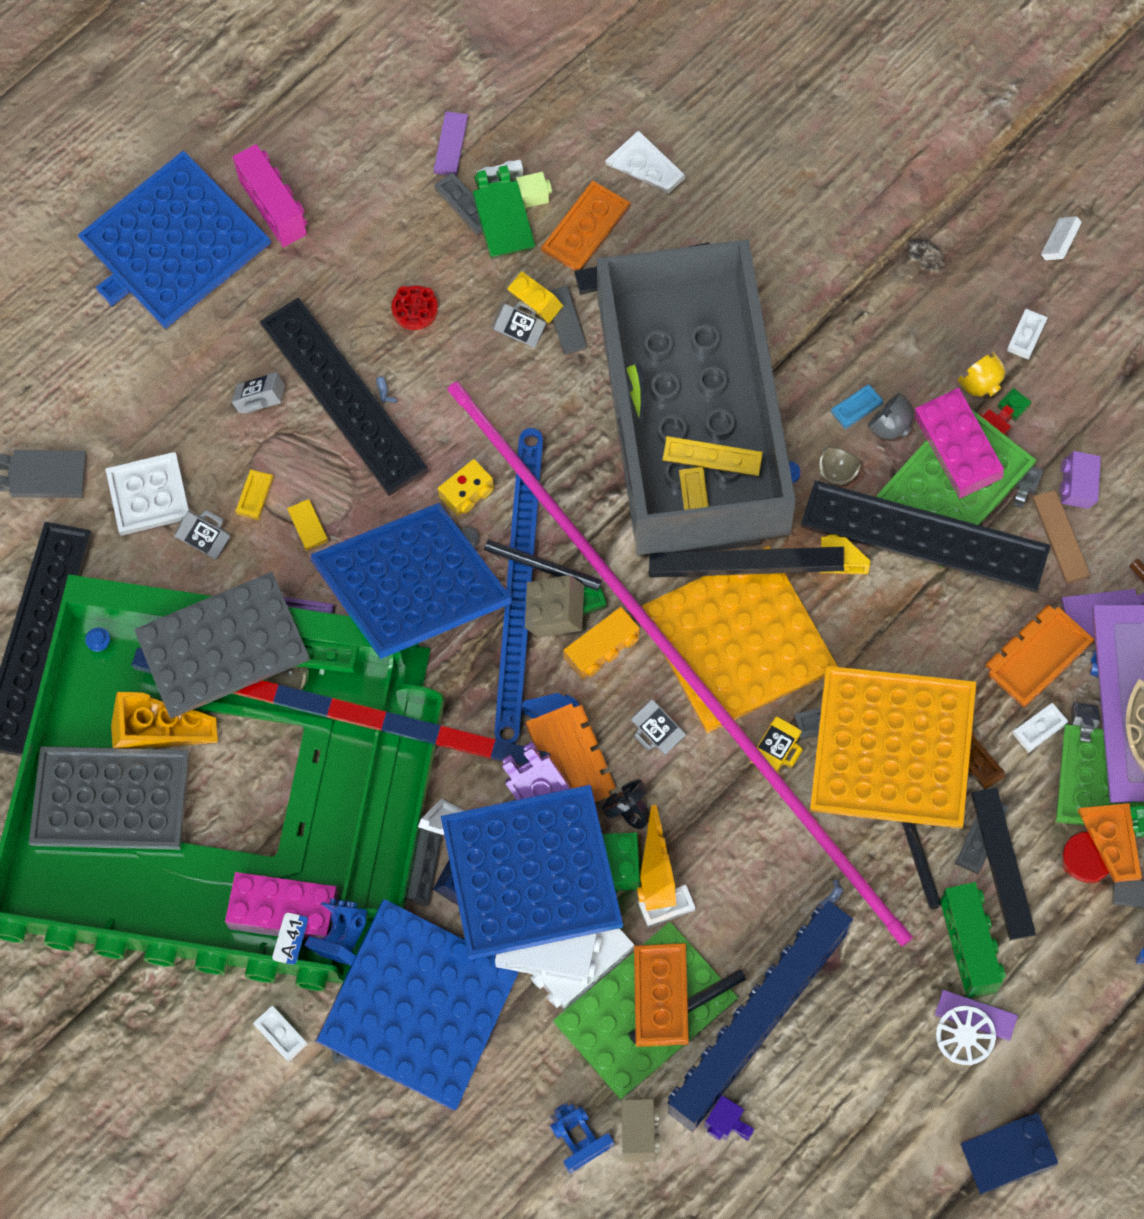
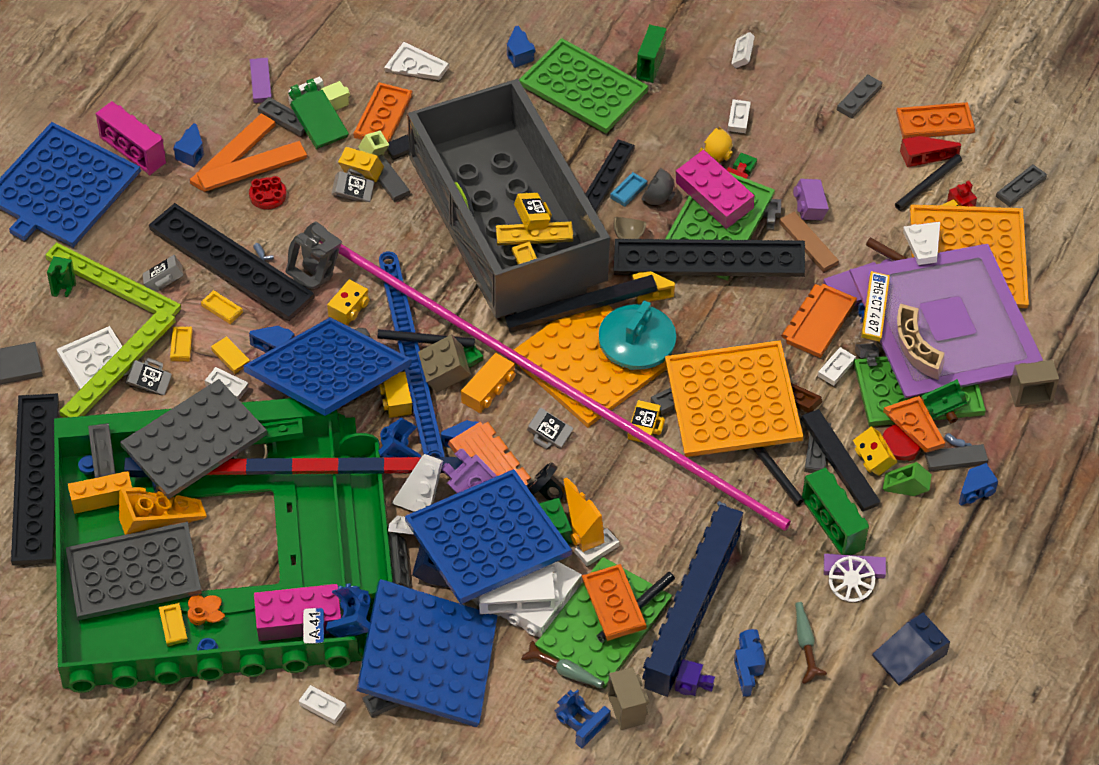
camera: 20 degrees left, 15 degrees down
none -> lime plate [45,242,181,317]
none -> green hinge [47,256,77,297]
none -> lime plate [59,309,176,418]
none -> light orange brick [68,471,132,514]
none -> dark grey plate [88,423,116,478]
none -> yellow tile [159,603,188,647]
none -> blue slope [173,123,204,167]
none -> orange plate [188,595,225,625]
none -> orange tile [190,113,276,192]
none -> orange tile [197,141,307,192]
none -> blue plate [197,638,218,651]
none -> yellow tile [201,290,243,325]
none -> white plate [205,367,249,400]
none -> blue slope [249,326,295,353]
none -> dark grey animal [285,221,342,289]
none -> yellowish green brick [358,130,389,156]
none -> yellow brick [379,372,412,418]
none -> blue tile [379,418,421,457]
none -> white wing [392,454,443,512]
none -> blue slope [507,26,536,68]
none -> yellow piece [514,193,552,231]
none -> bright green plate [519,38,649,133]
none -> sand green piece [521,641,604,689]
none -> black tile [585,139,635,213]
none -> teal bracket [599,300,676,370]
none -> green brick [636,24,667,83]
none -> blue plate [734,629,766,697]
none -> piece [795,602,827,684]
none -> yellow brick [853,426,898,476]
none -> tile [861,271,890,342]
none -> bright green slope [883,462,932,496]

